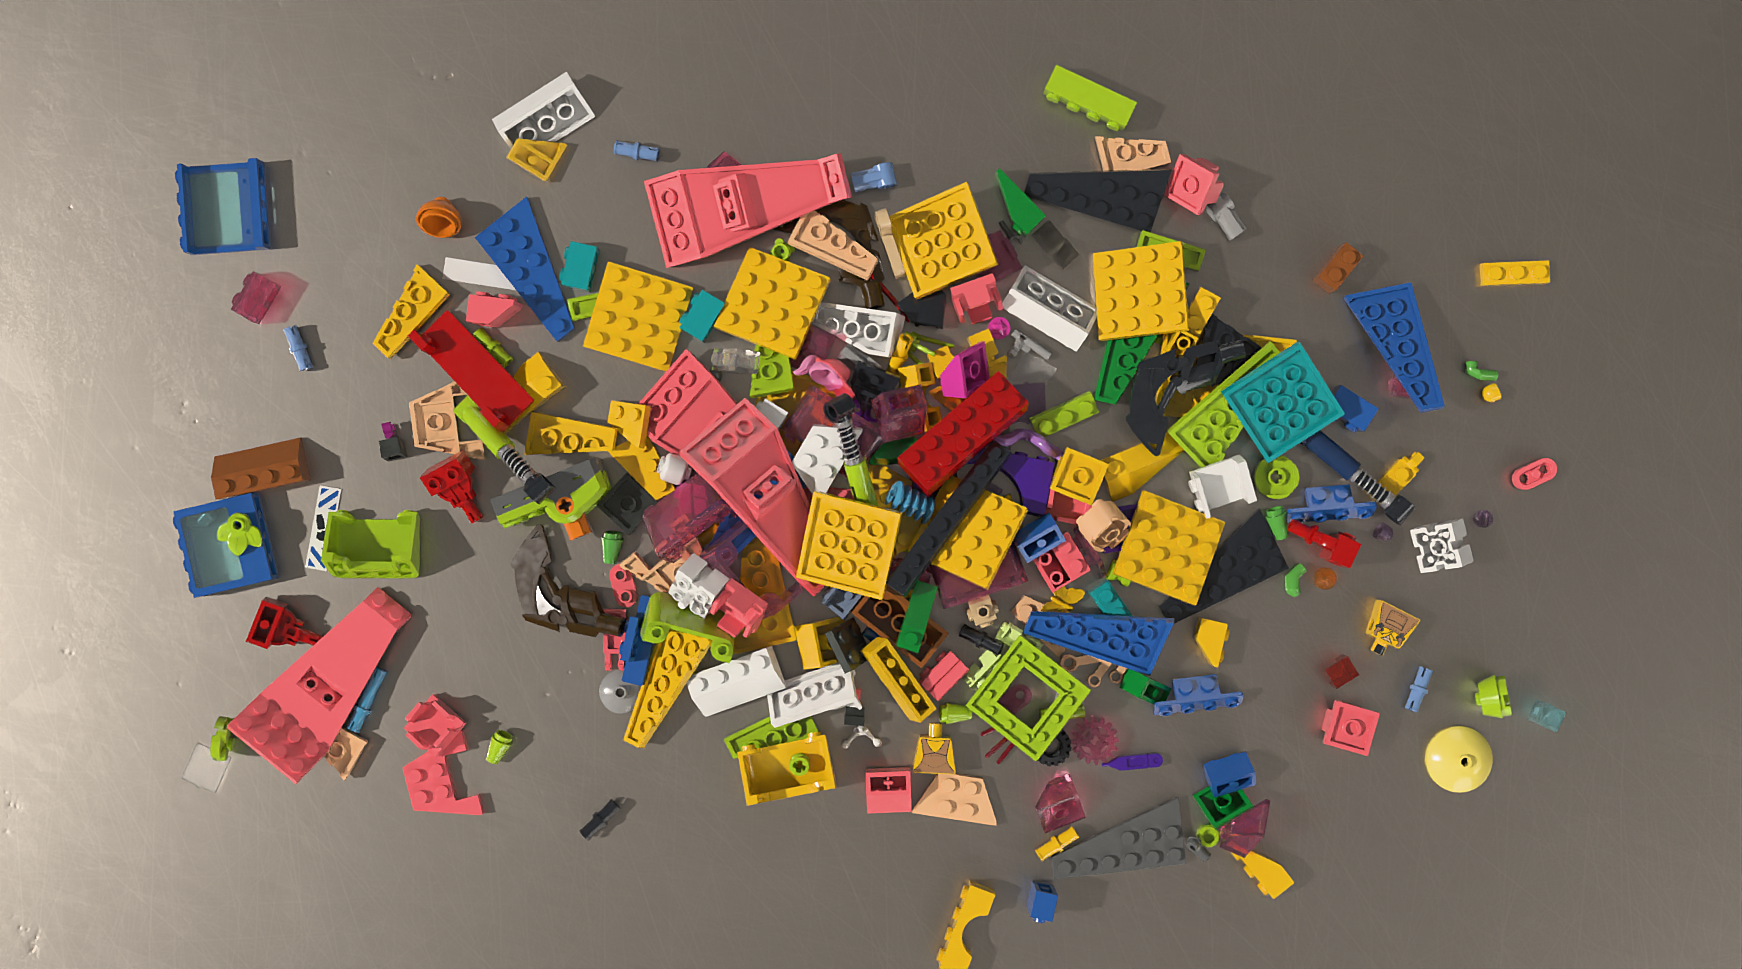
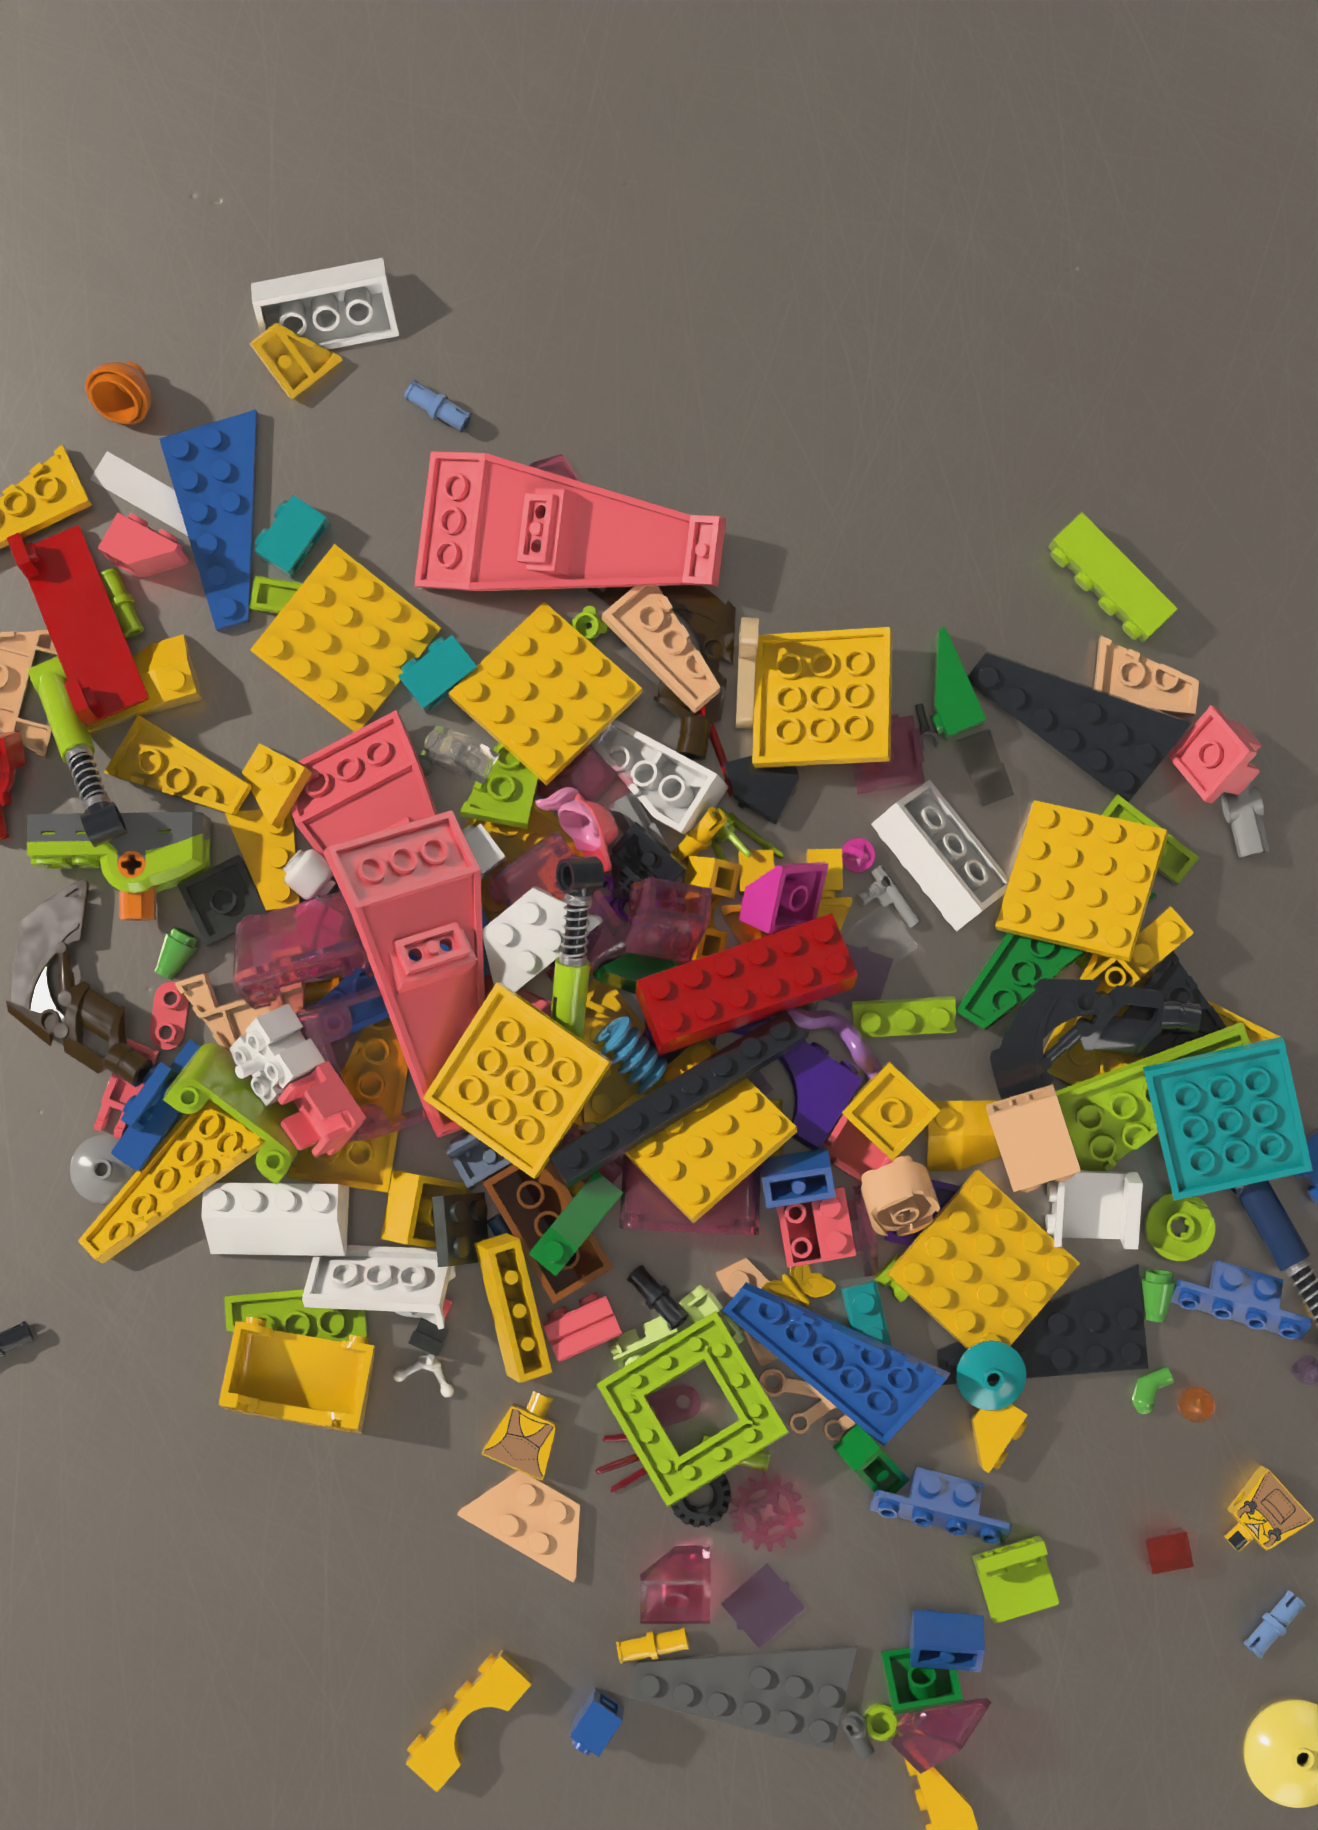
camera: 25 degrees right, 5 degrees down
lime bush [789,753,810,776] -> none
medium blue piece [851,162,897,192] -> none
coral slope [866,767,912,813] -> none
lime cone [939,702,972,725] -> none
coral panel [950,273,1003,325] -> none
tan brick [965,592,999,628] -> none
dark purple piece [1102,752,1163,771] -> none
red brick [1287,519,1362,569] -> none
coral panel [1322,700,1380,756] -> none
none -> clear purple piece [721,1563,805,1648]
none -> teal dish [956,1340,1026,1410]
none -> lime bracket [972,1535,1059,1624]
none -> light nougat brick [986,1084,1081,1192]

